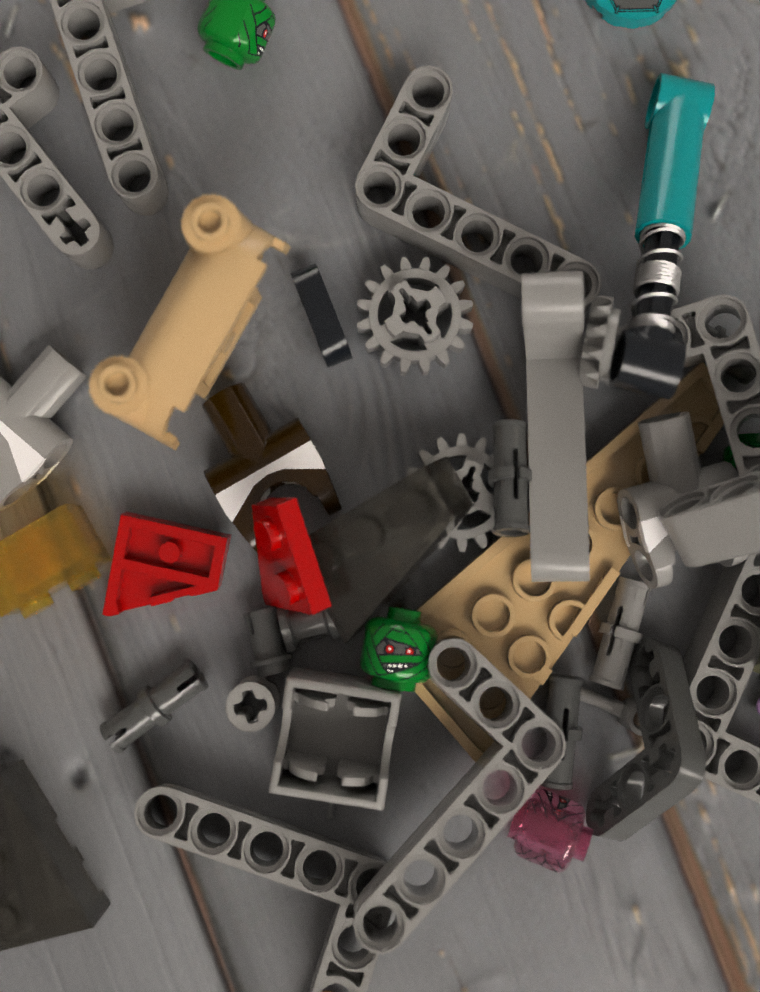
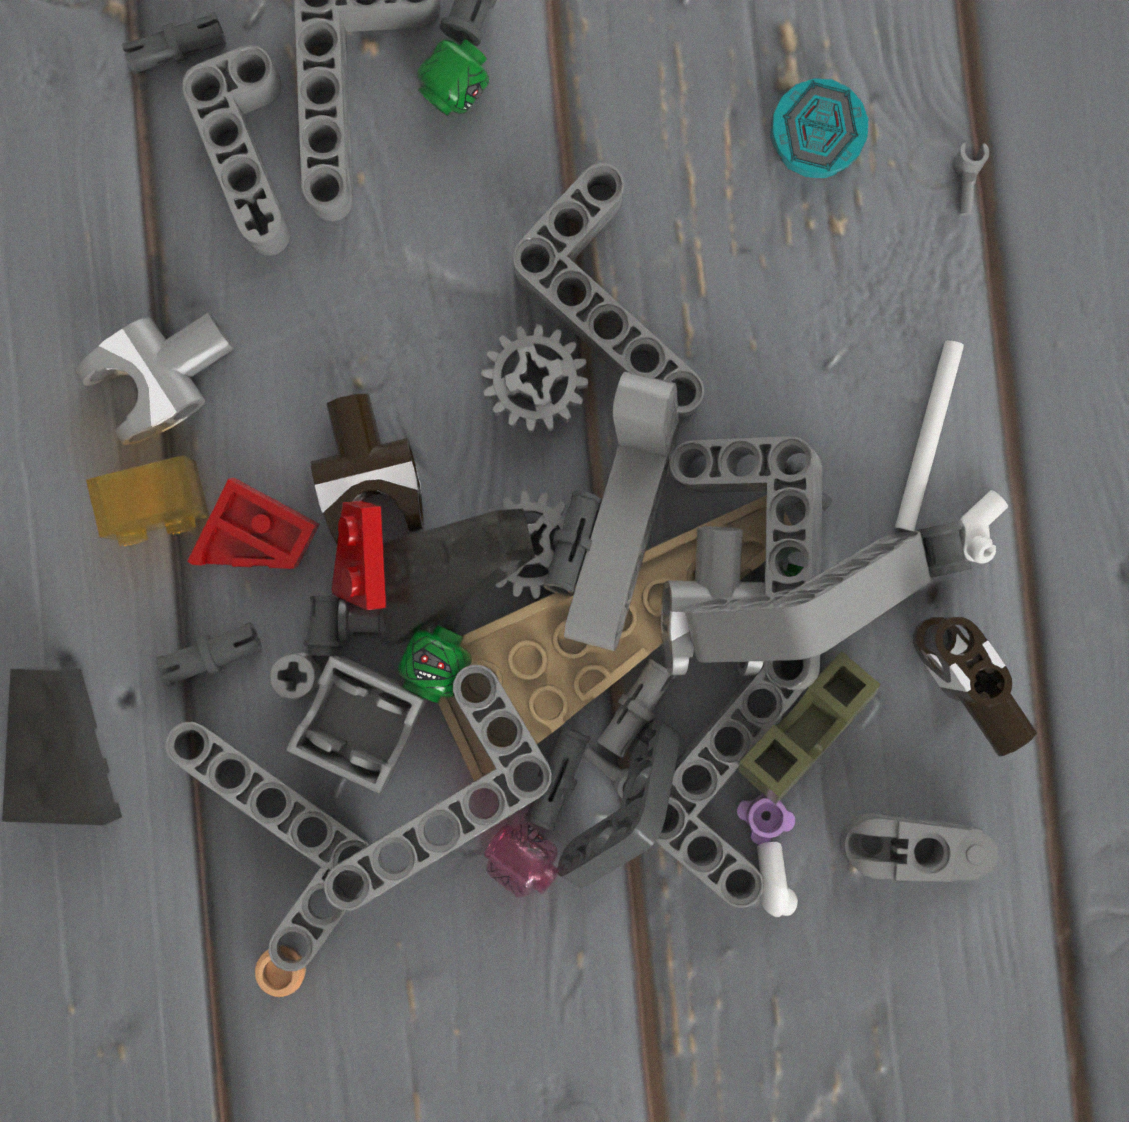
camera: 15 degrees right, 0 degrees up
tan piece [89,194,291,450] -> none
black beam [291,263,353,368] -> none
light grey gear [579,296,621,389] -> none
piece [609,73,715,399] -> none

